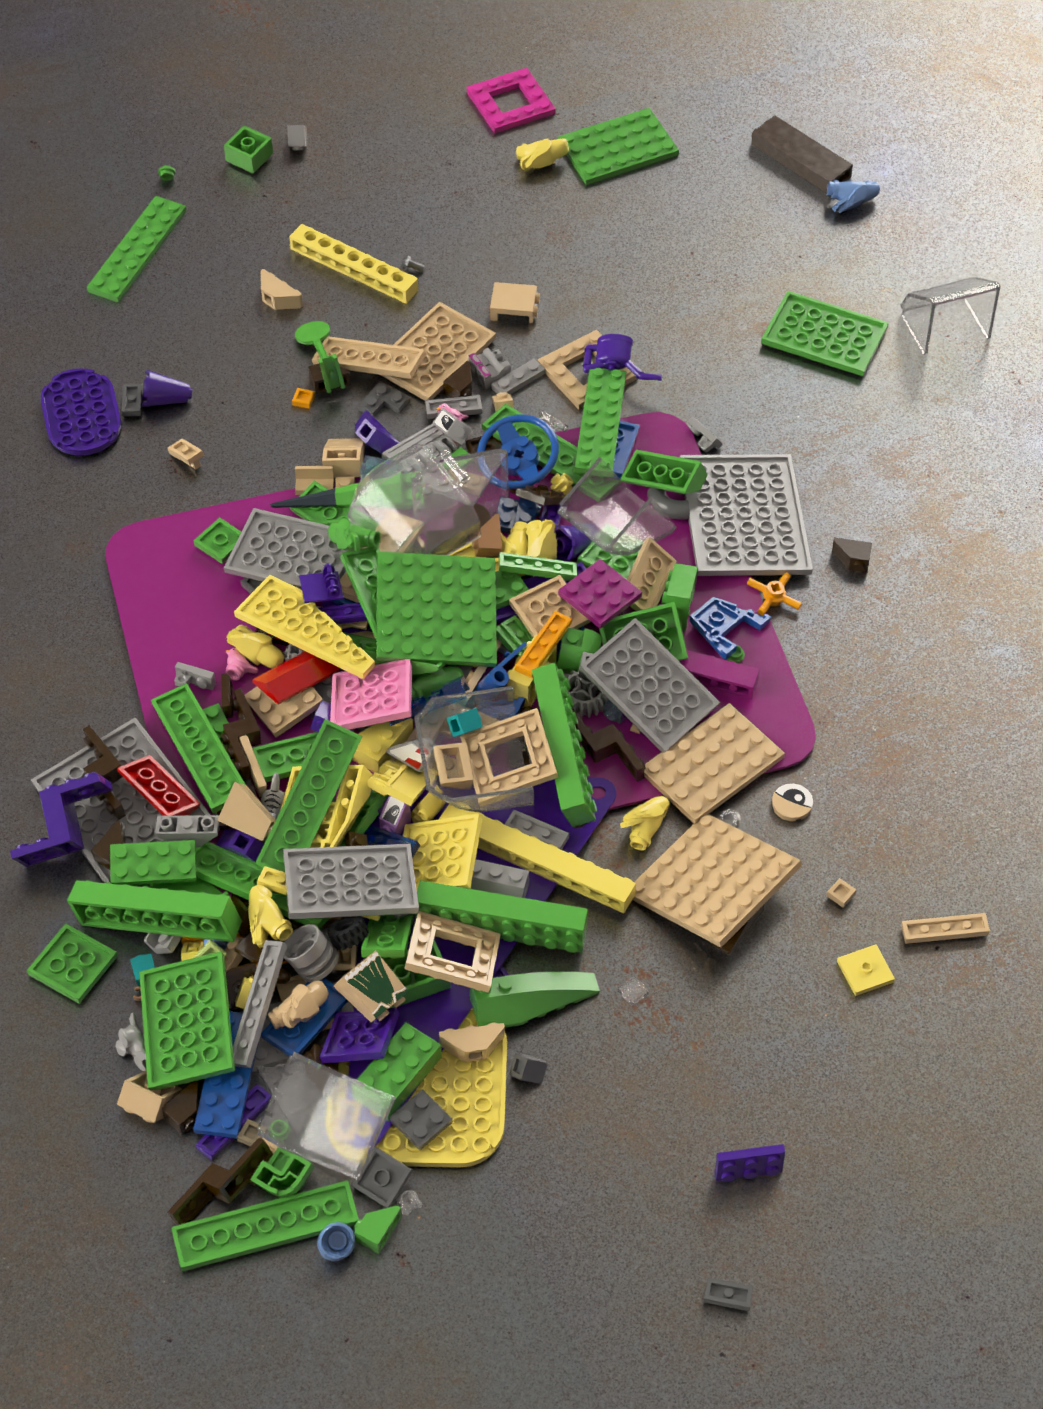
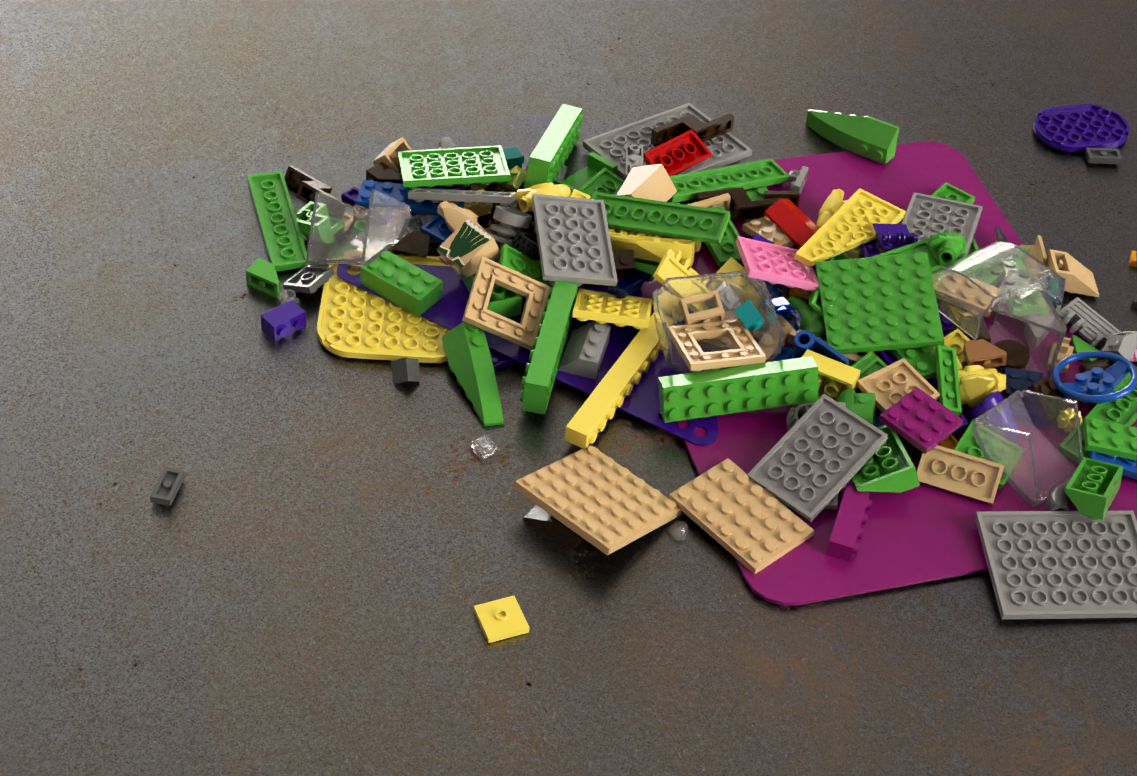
camera: 85 degrees right, 10 degrees down
dark purple bracket [10,772,113,867] -> none
bright green plate [27,923,118,1004] -> none
dark brown slope [91,820,126,870] -> none
bright green plate [110,840,196,885] -> none
dark purple cone [142,370,192,407] -> none
tan hinge [168,439,204,470] -> none
bright pink animal [225,648,258,680] -> none
medium blue hair [317,1222,355,1261] -> none
dark purple plate [320,1007,399,1063] -> none
dark purple slope [355,410,399,454] -> none
dark grey plate [390,1089,453,1150] -> none
tan slope [439,1023,505,1062] -> none
light grey plate [504,810,569,850] -> none
light orange tile [515,611,572,678] -> none
dark brown bracket [572,707,646,782] -> none
light yellow animal [620,796,670,851] -> none
bright green wedge [662,563,698,631] -> none
wing [689,597,771,660] -> none
dark purple plate [714,1144,785,1182] -> none
bright green plate [726,645,745,663] -> none
light orange bar [747,572,802,616] -> none
tile [772,784,813,822] -> none
tan plate [826,878,856,908] -> none
slope [832,537,872,573] -> none
tan plate [901,913,990,944] -> none
none -> dark purple brick [261,300,306,341]
none -> bright green wedge [806,109,899,164]

